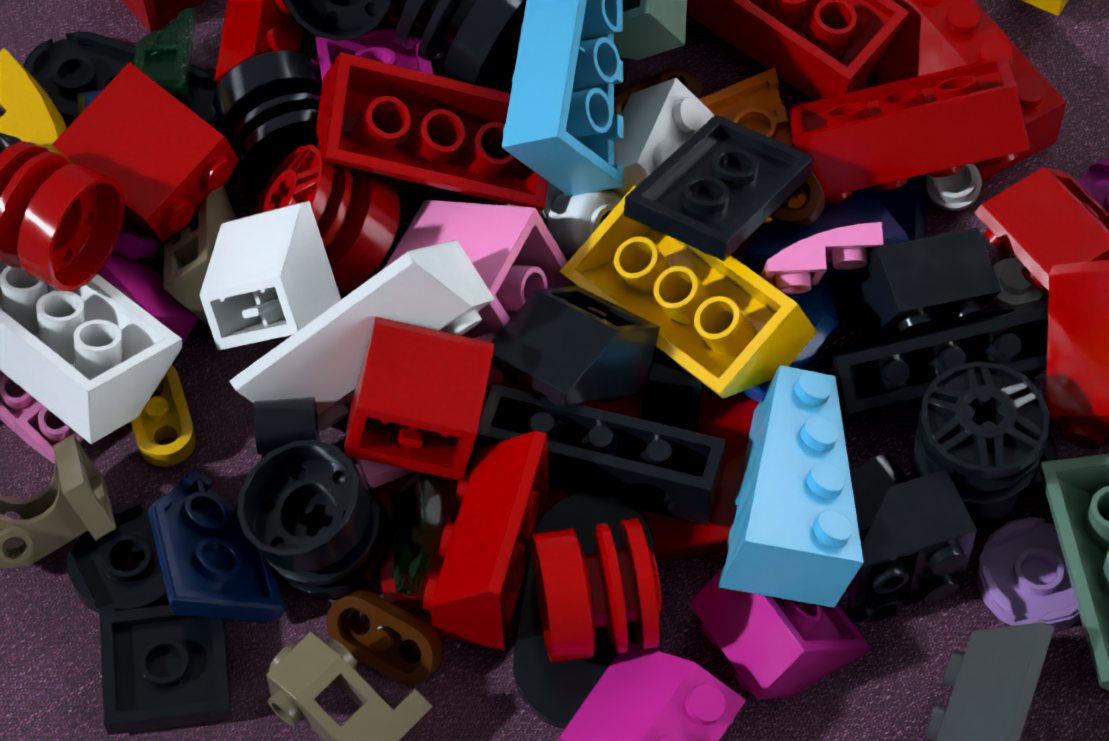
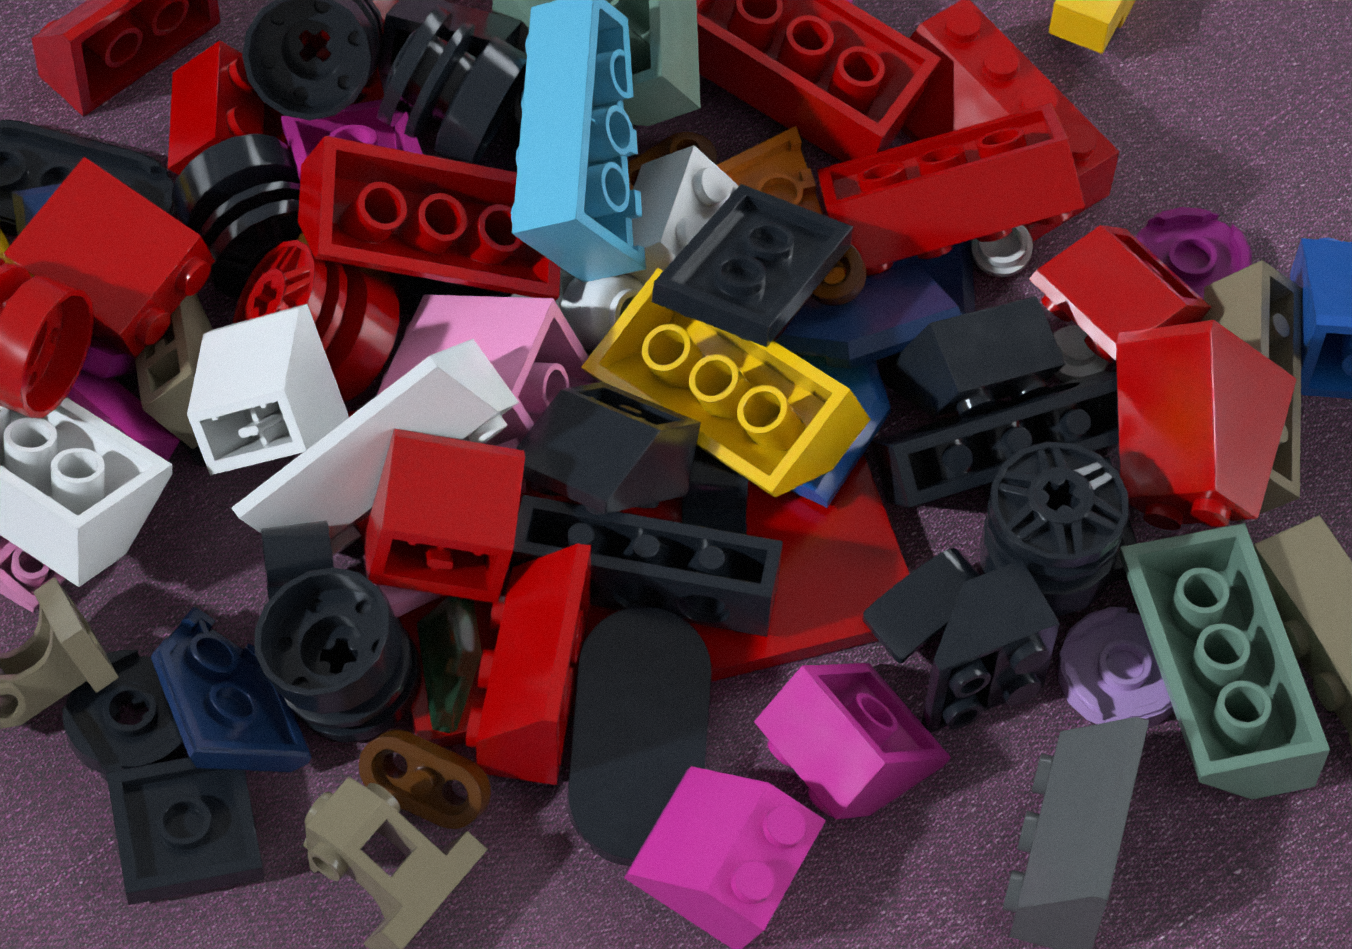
camera: 10 degrees left, 0 degrees up
yellow plate [131,365,196,467] -> none
clear green tile [134,8,196,96] -> none
red wheel [531,518,662,664] -> none
medium azure wedge [718,365,864,608] -> none
bright pink slope [759,222,884,294] -> none

